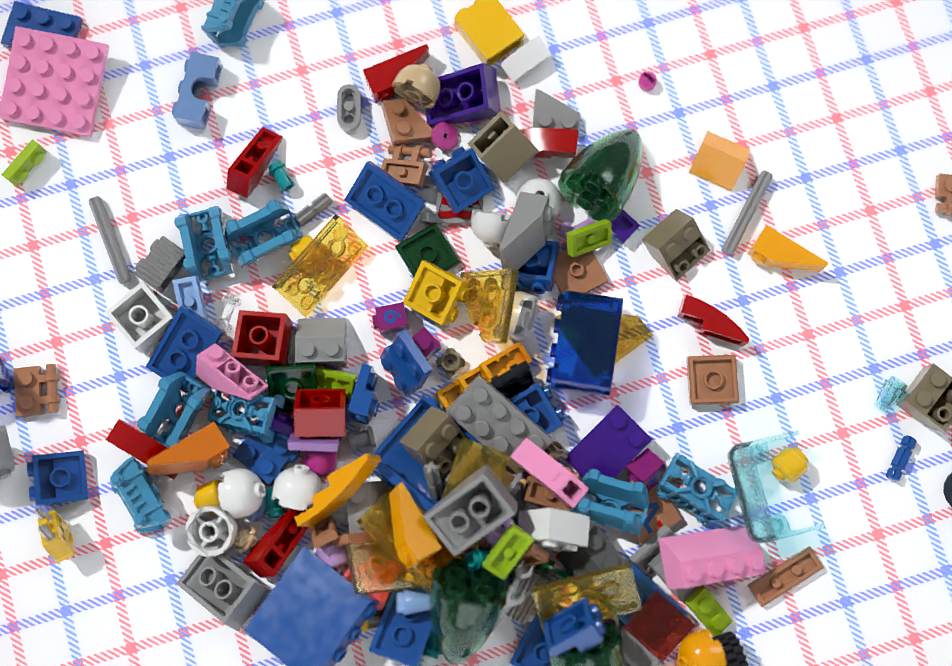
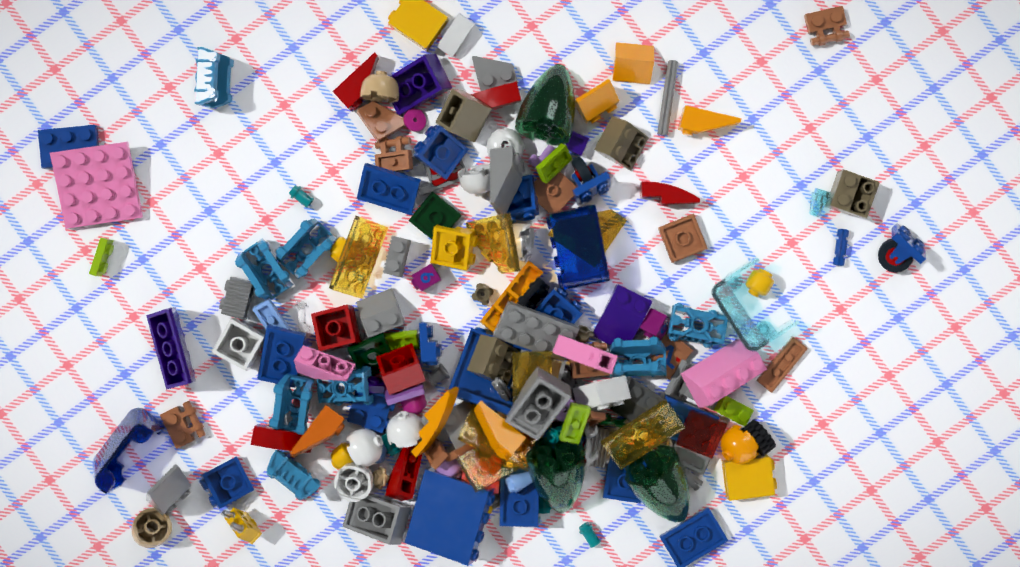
camera: 15 degrees left, 10 degrees up
light grey axle [88,196,132,284] -> none
medium blue arch [172,51,223,130] -> none
red slope [226,126,283,198] -> none
light grey piece [294,193,332,226] -> none
light grey plate [337,84,361,132] -> none
blue plate [380,329,433,397] -> none
magenta brick [411,327,441,361] -> none
blue plate [542,597,607,657] -> none
dark pink hinge [638,71,657,92] -> none
none -> dark purple slope [146,307,196,390]
none -> light grey brick [383,236,411,277]
none -> blue plate [571,157,611,205]
none -> light orange slope [574,78,620,124]

